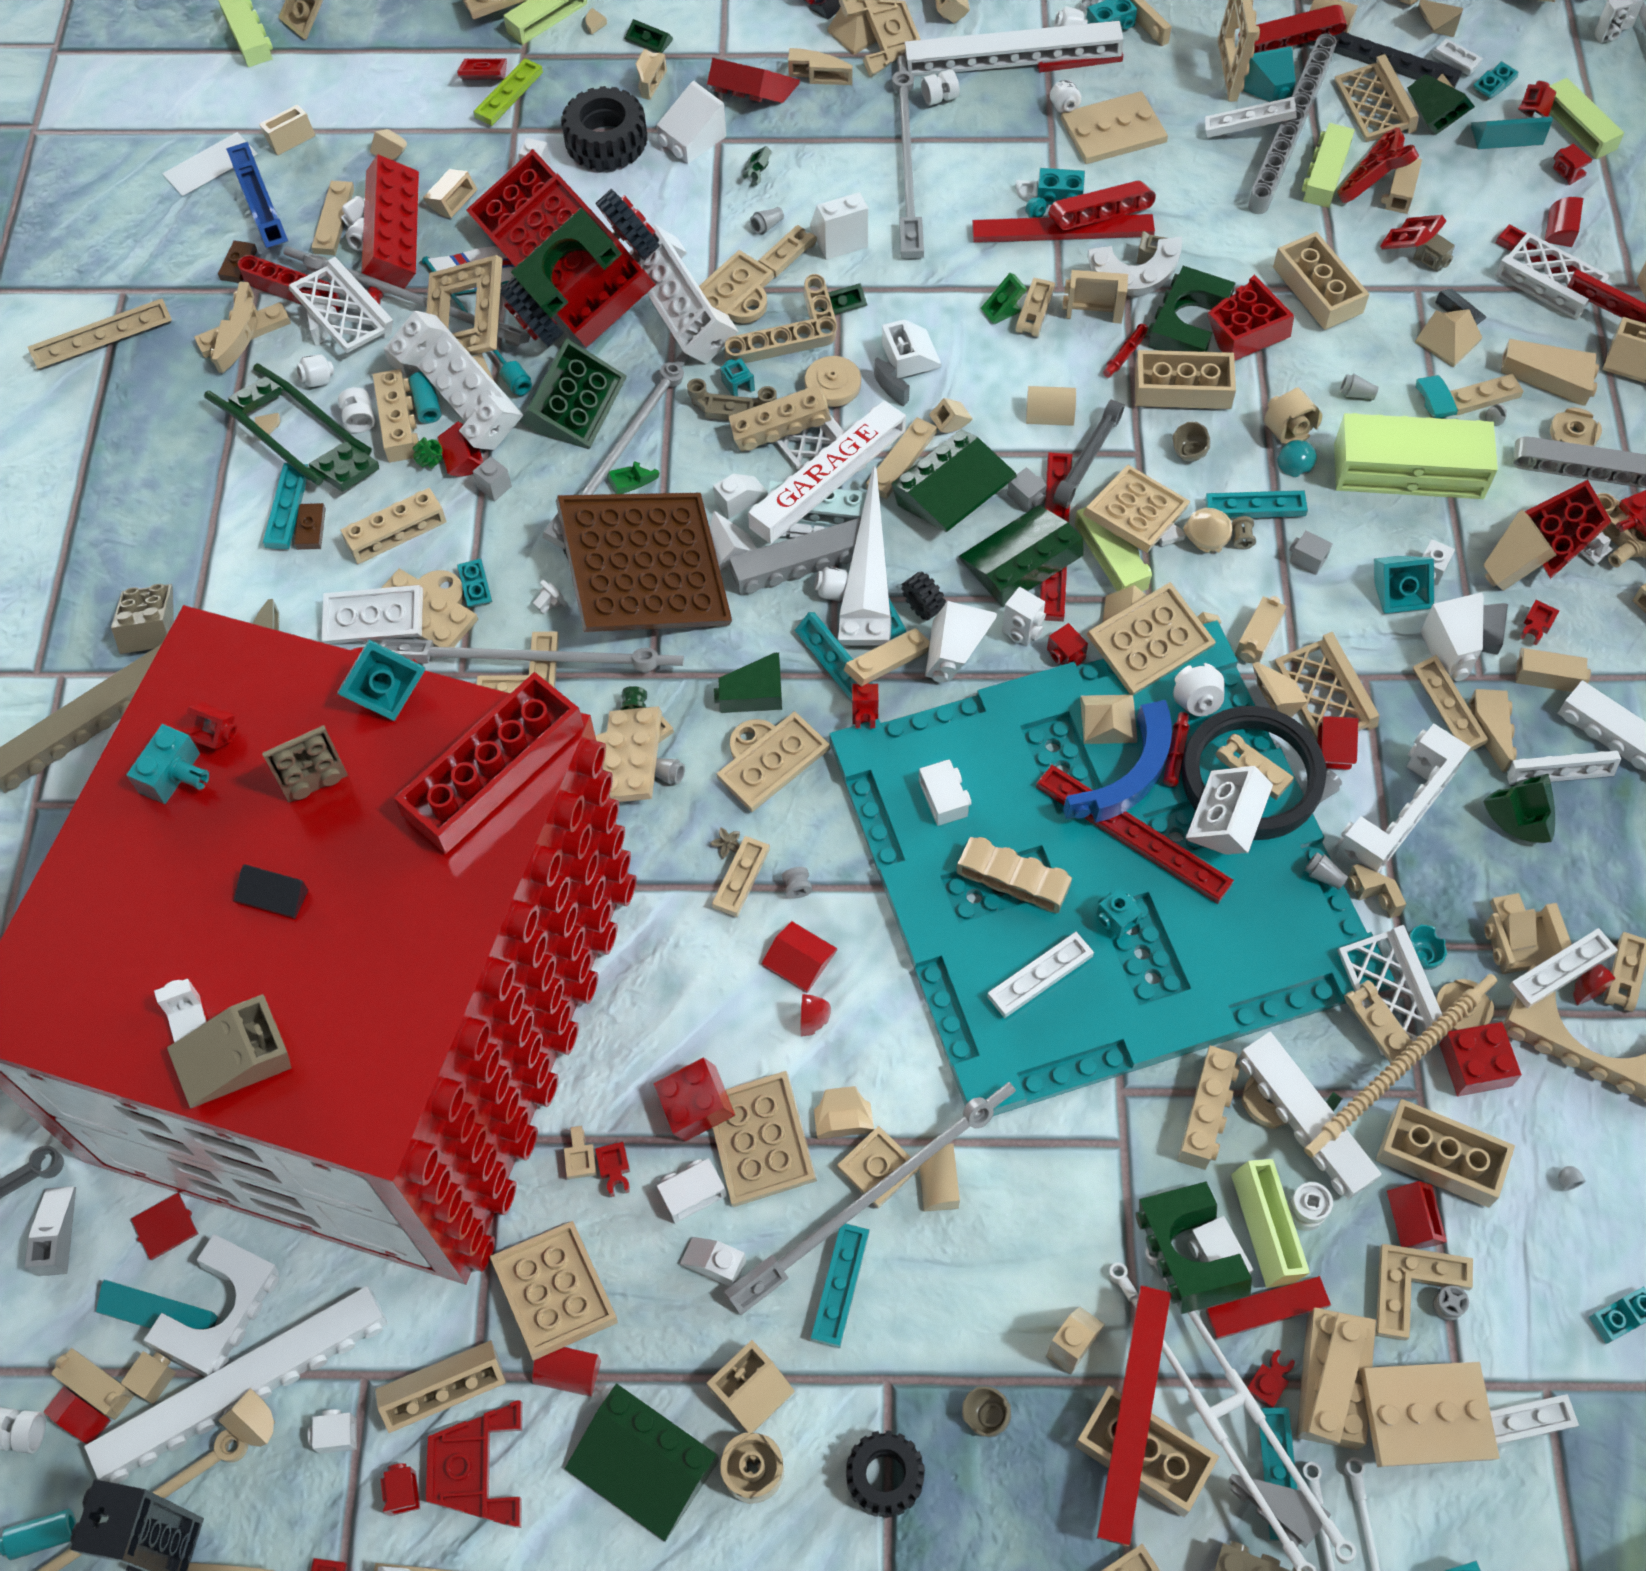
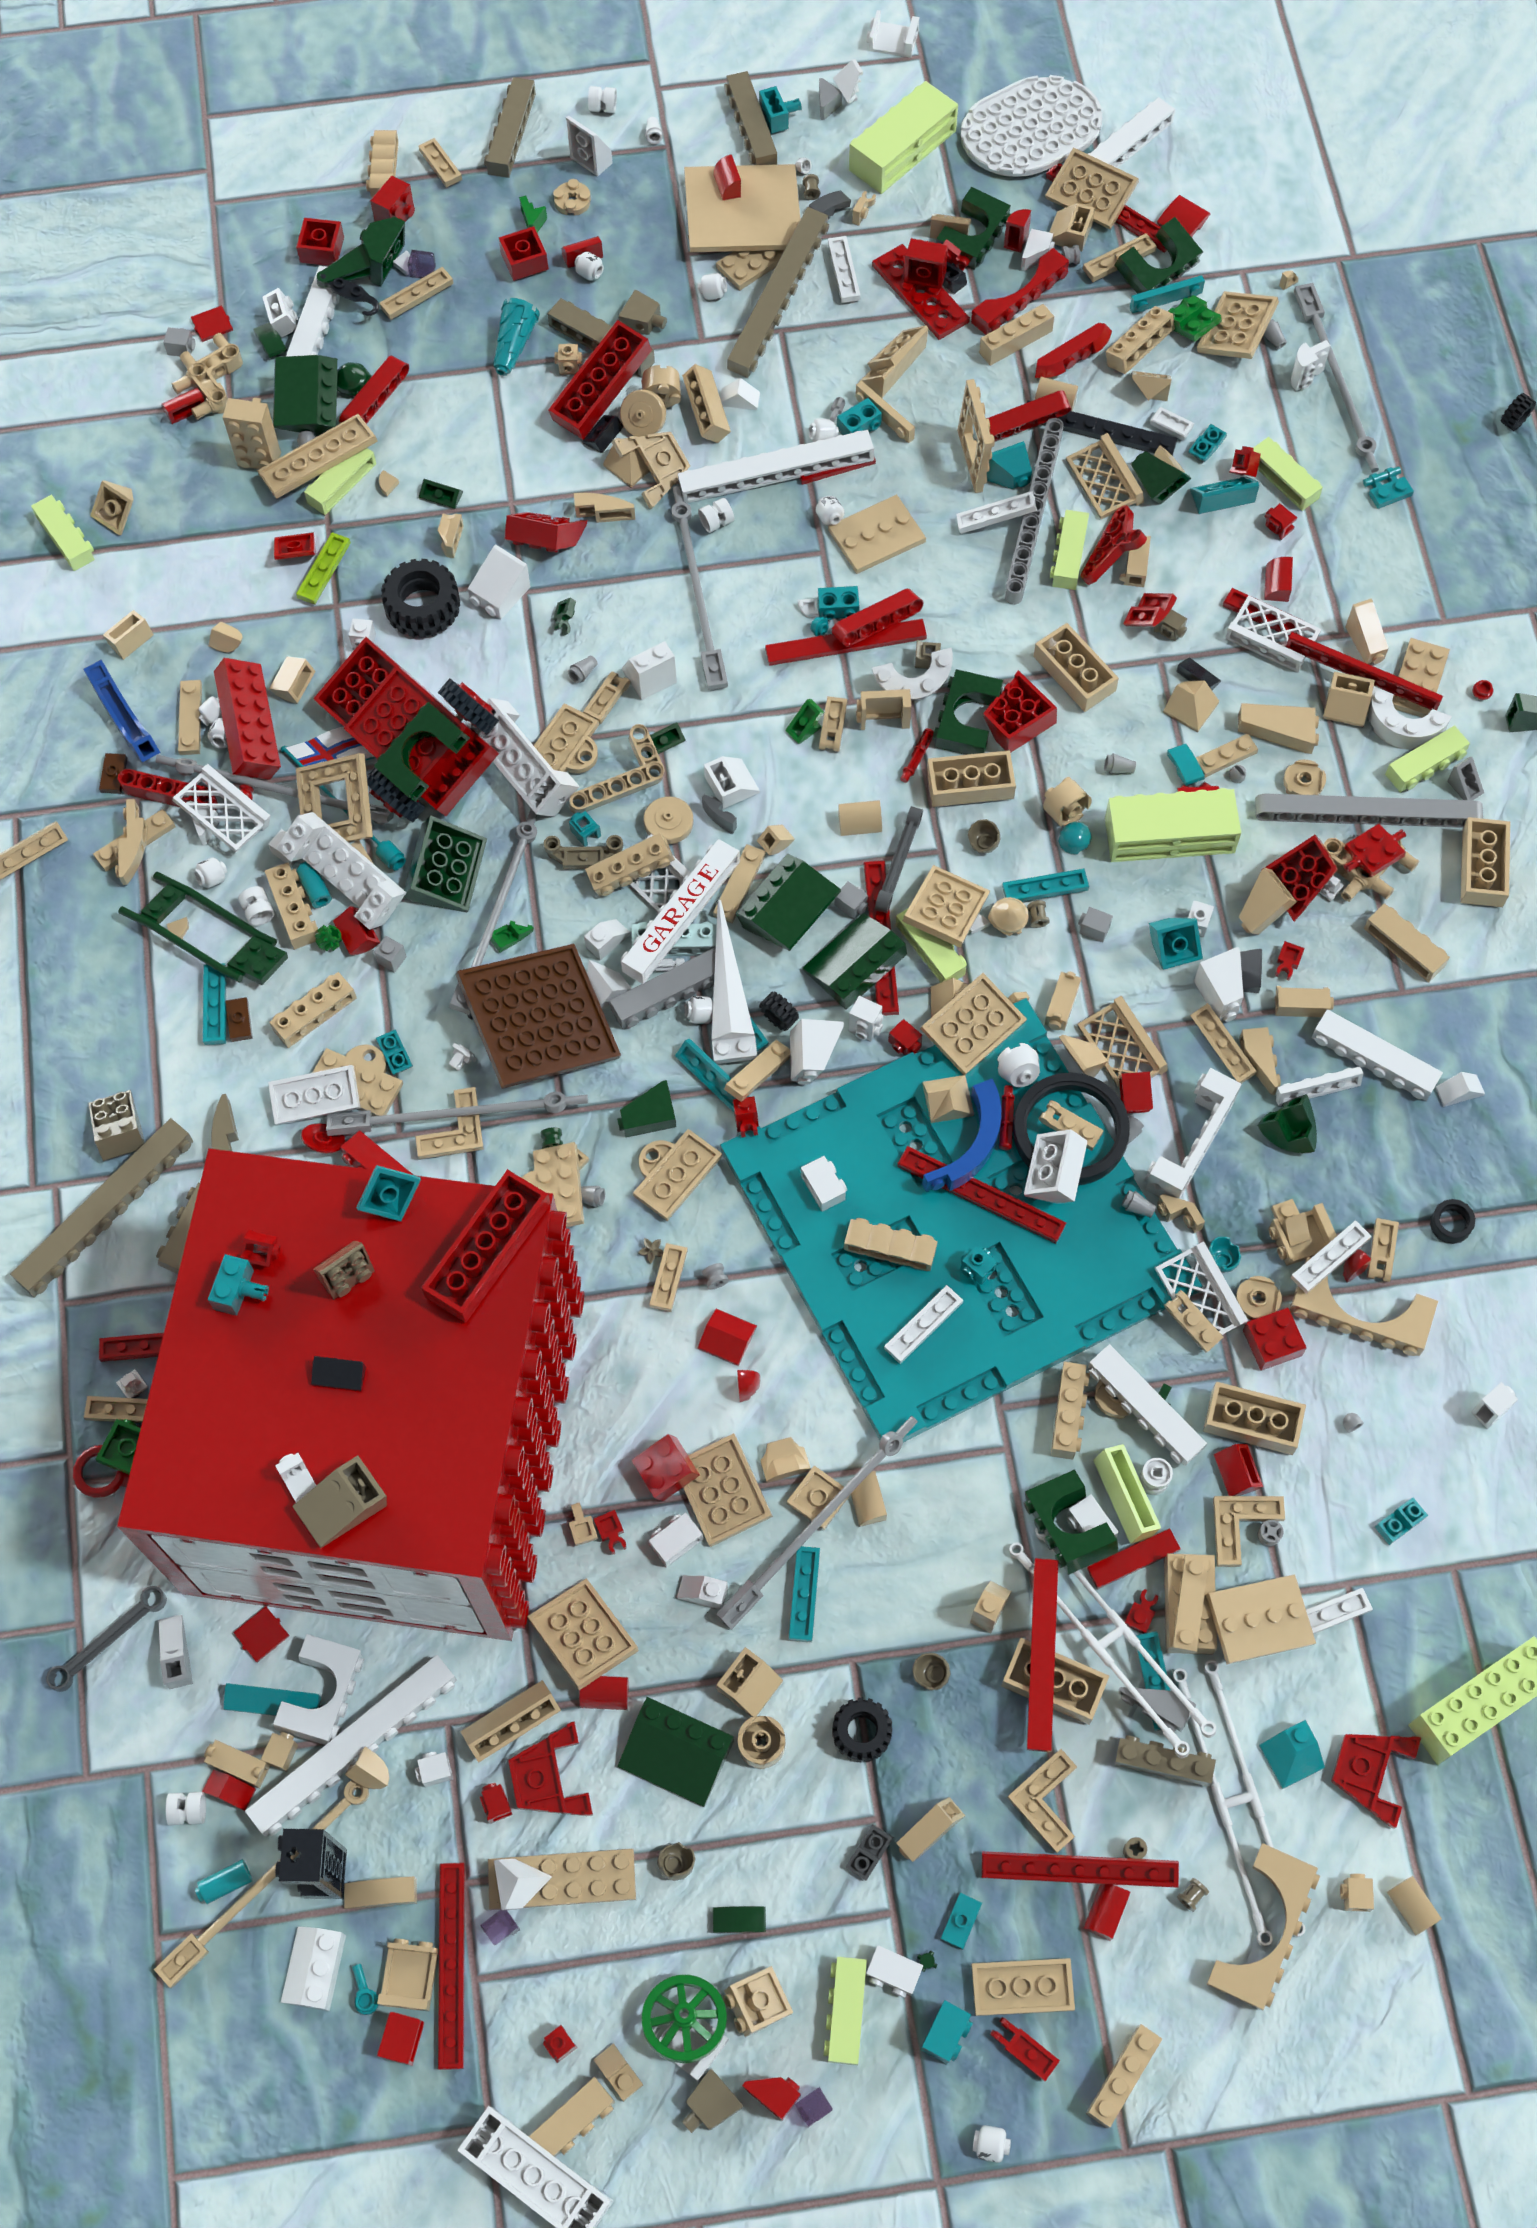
camera: 10 degrees left, 5 degrees up
white sticker [162,132,258,196] -> none
tan hose [1304,974,1497,1158] -> none

